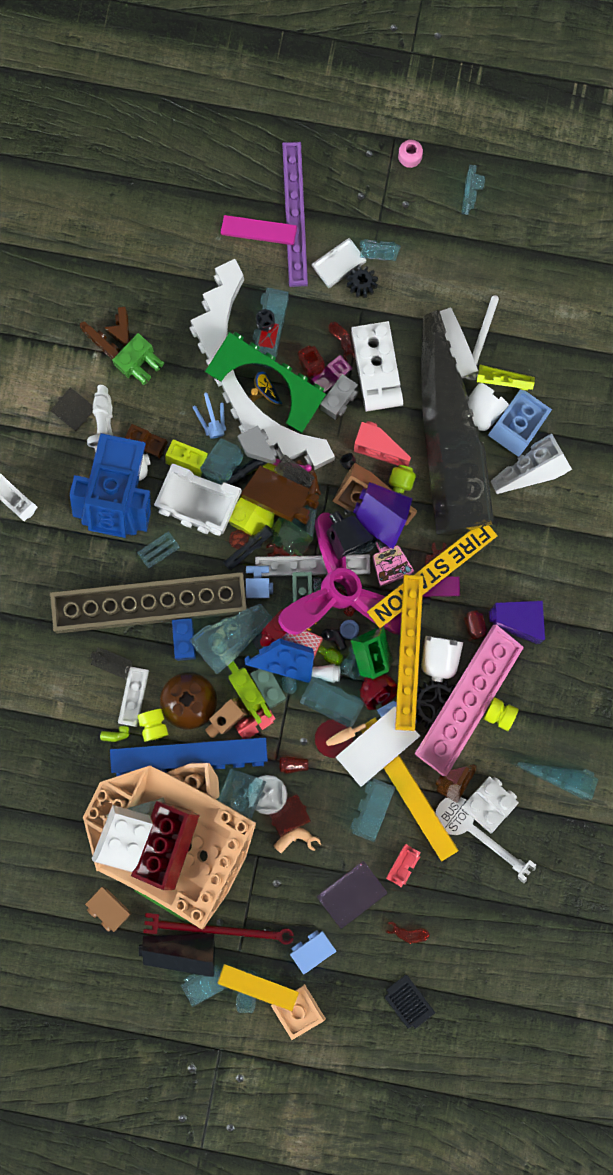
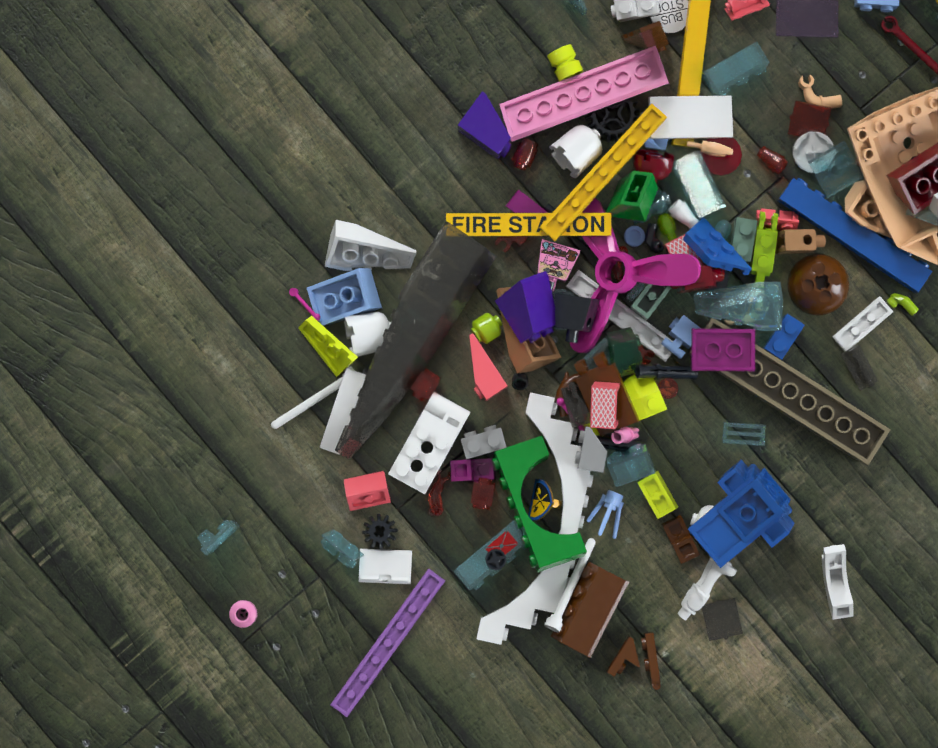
camera: 145 degrees left, 5 degrees up
bright green brick [112,333,164,385] -> none
neon yellow wheel [137,709,169,742] -> none
white cylinder [154,463,242,536] -> none
dark pink tile [221,215,297,245] -> none
none -> dark pink hinge [289,288,320,321]
none -> coral panel [344,471,391,511]
none -> clear red brick [411,369,441,402]
none -> white piece [544,538,595,632]
none -> reddish brown slope [551,562,629,658]
none -> coral panel [590,381,620,429]
none -> bright pink axle [611,427,639,444]
none -> magenta tile [691,328,755,372]

